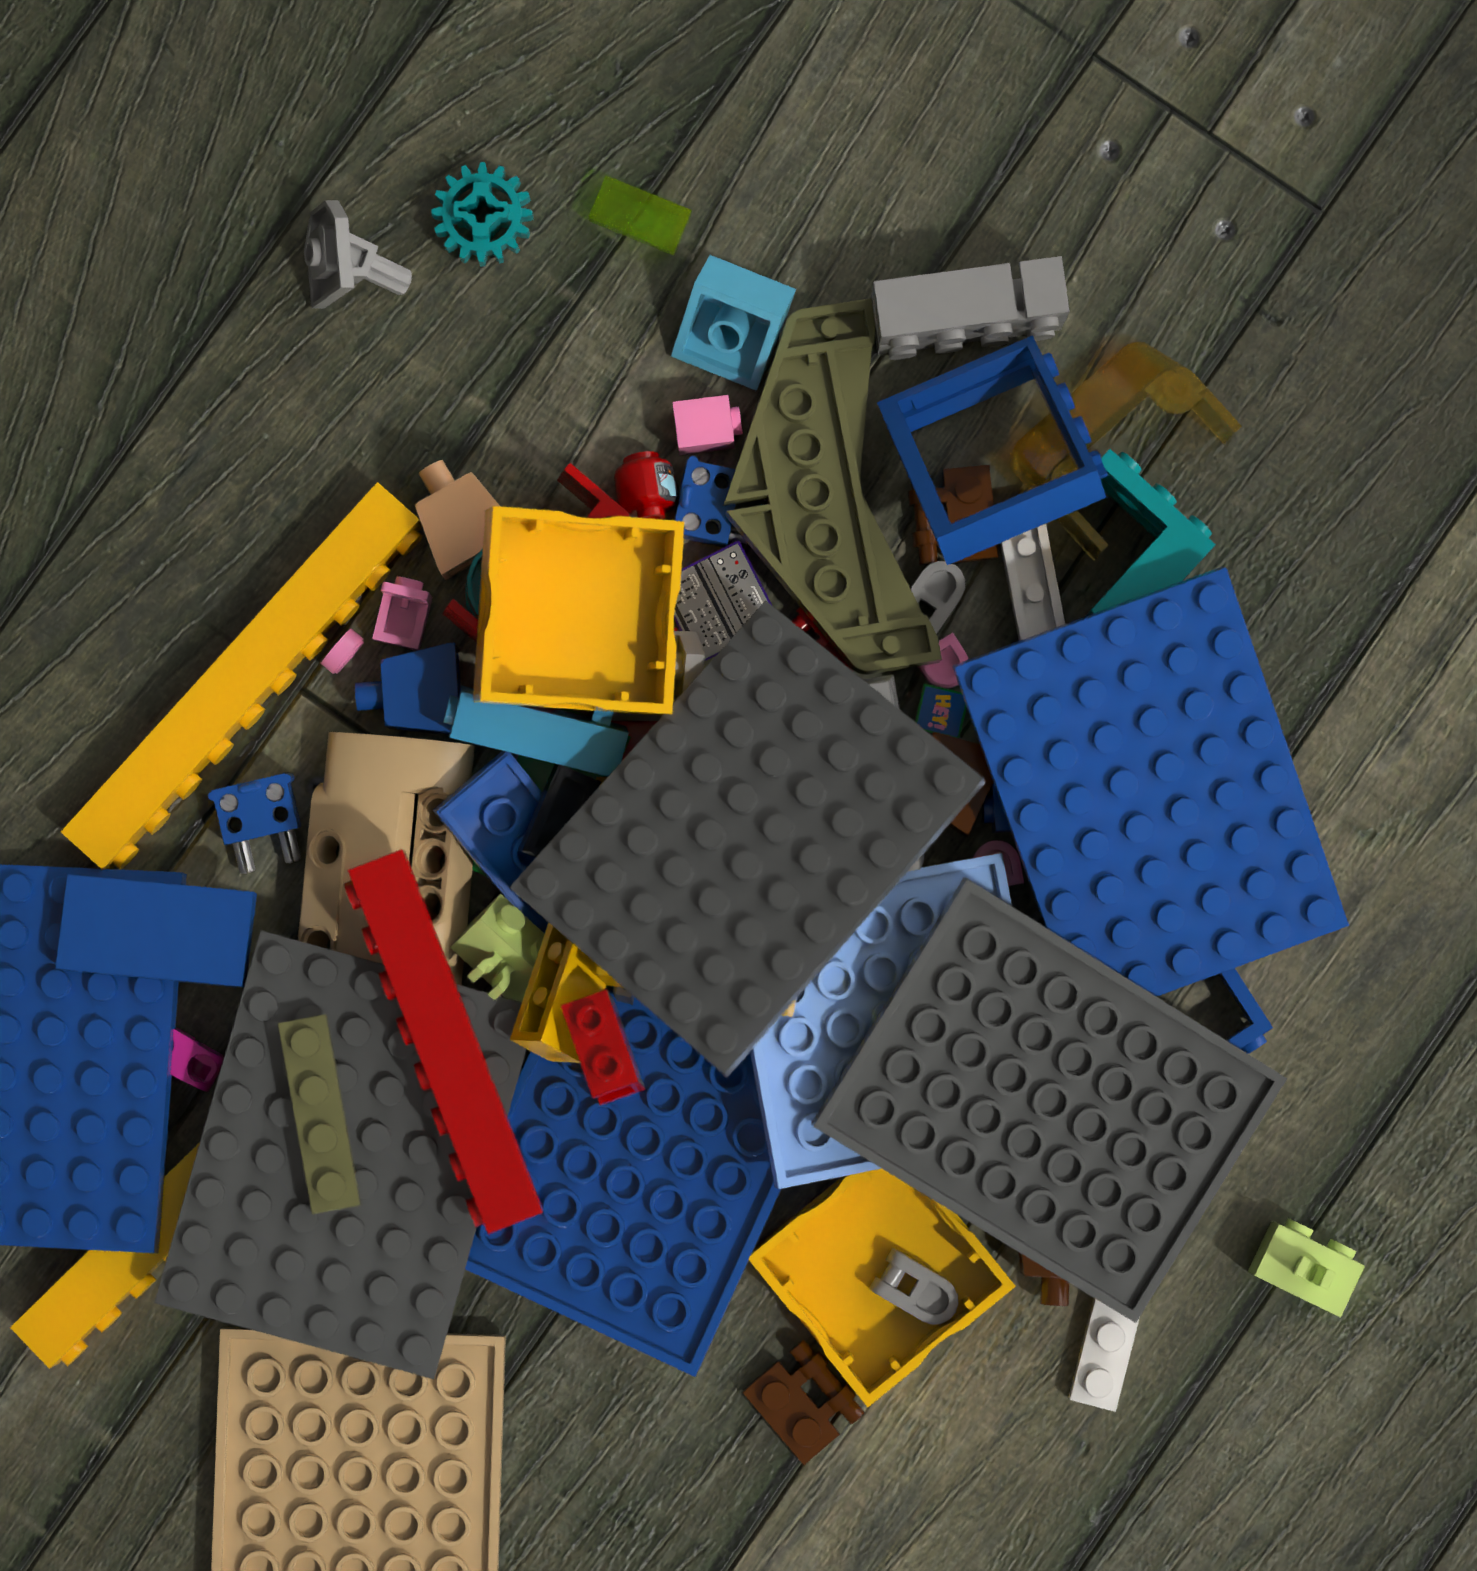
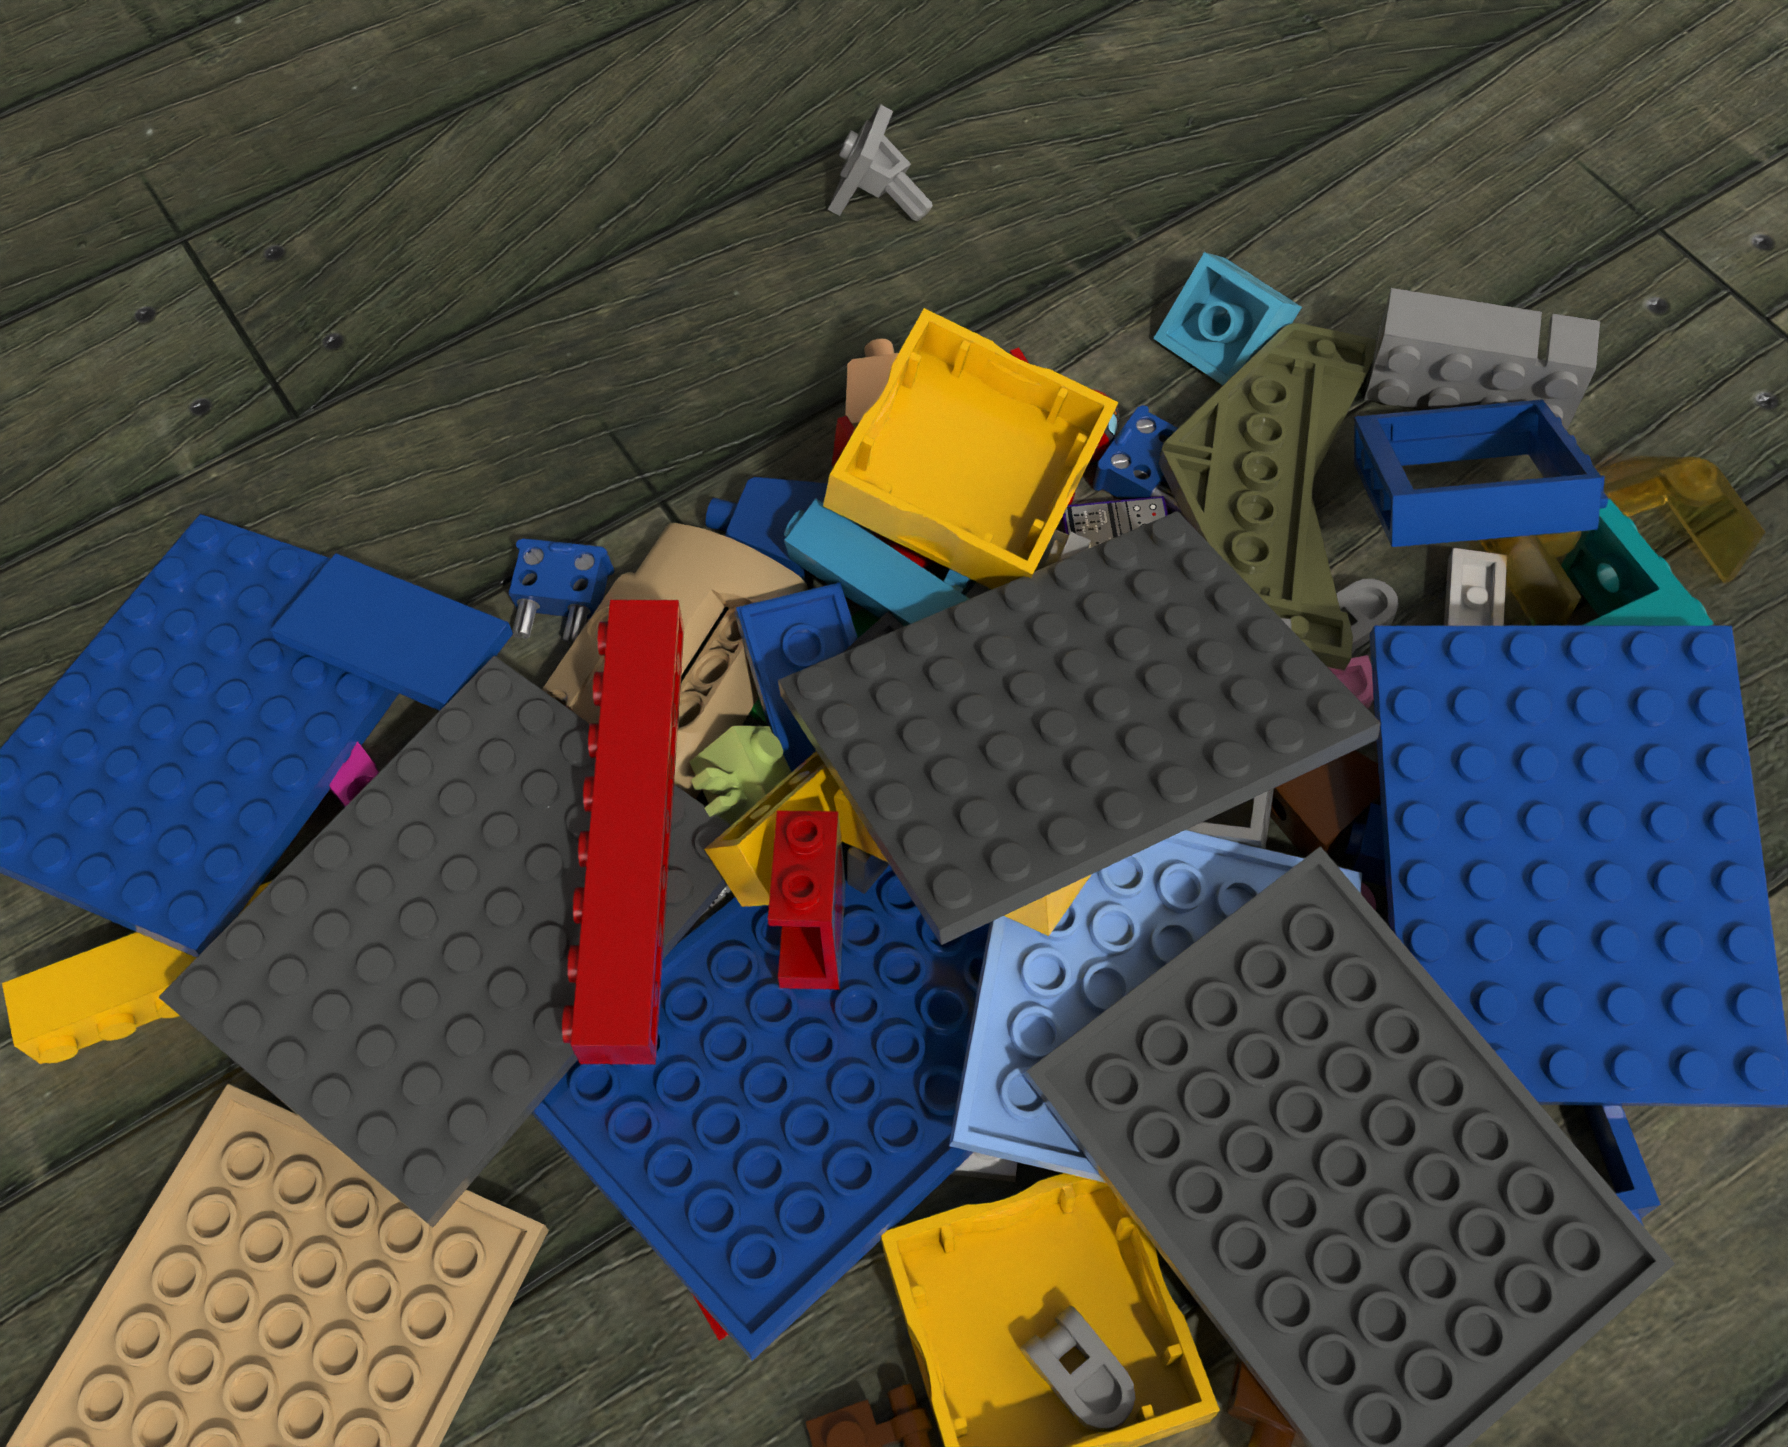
camera: 25 degrees right, 25 degrees down
yellow brick [61,482,422,870] -> none
olive plate [278,1014,361,1215] -> none
bright pink tile [321,628,364,674] -> none
bright pink bracket [372,576,432,651] -> none
teal gear [431,162,534,267] -> none
clear neon green plate [588,175,692,256] -> none
bright pink brick [673,395,742,455] -> none
reddish brown plate [908,465,999,566] -> none

